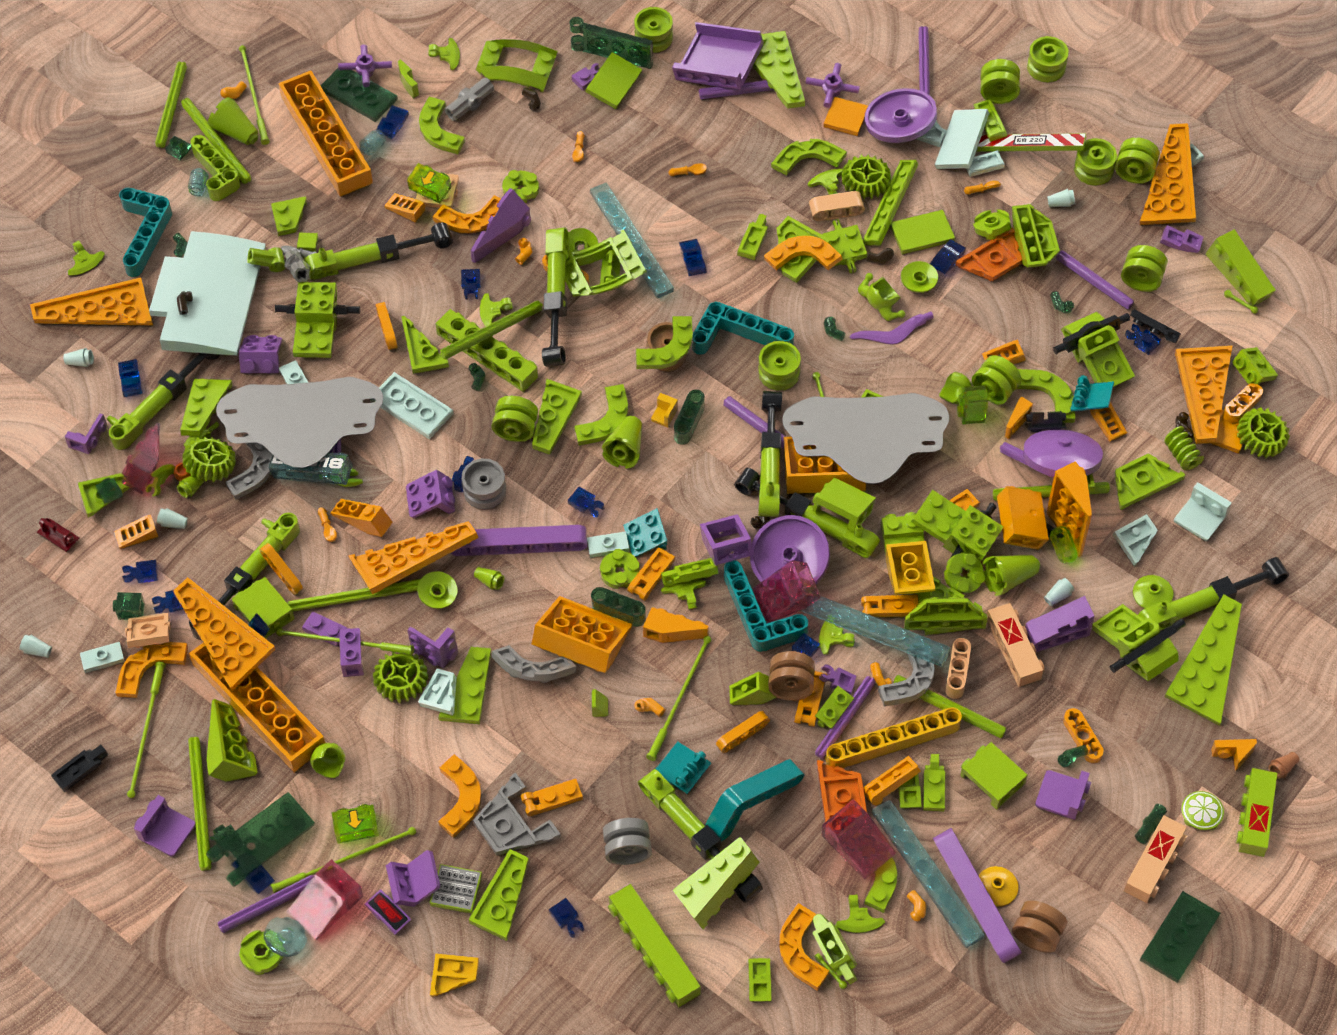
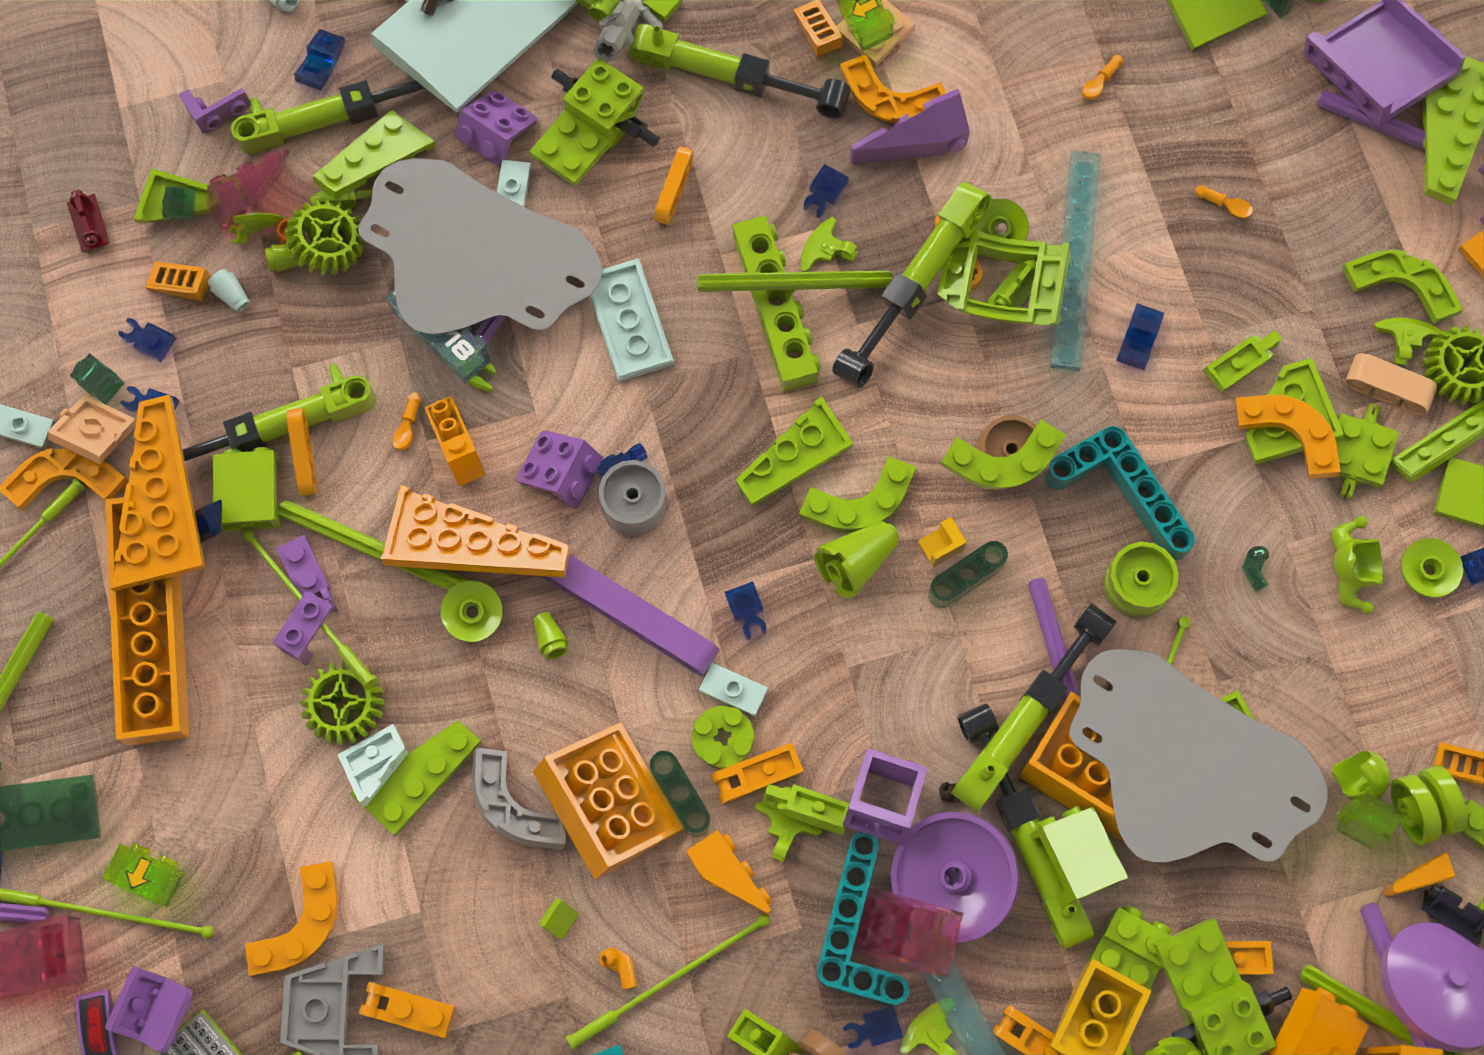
camera: 35 degrees right, 15 degrees up
lime wedge [207,699,258,782] -> none
light grey plate [226,434,274,500] -> none
lime hair [310,743,345,778] -> none
lime wing [401,316,449,374] -> none
medium lavender bracket [407,627,458,668] -> none
clear green arm [468,363,486,391] -> none
lime wheel [491,395,538,442] -> none
lime plate [502,170,539,203] -> none
light orange arm [515,238,533,265] -> none
teal hinge [623,508,668,557] -> none
medium lavender piece [850,311,934,344] -> none
dark brown arm [867,248,894,265] -> none

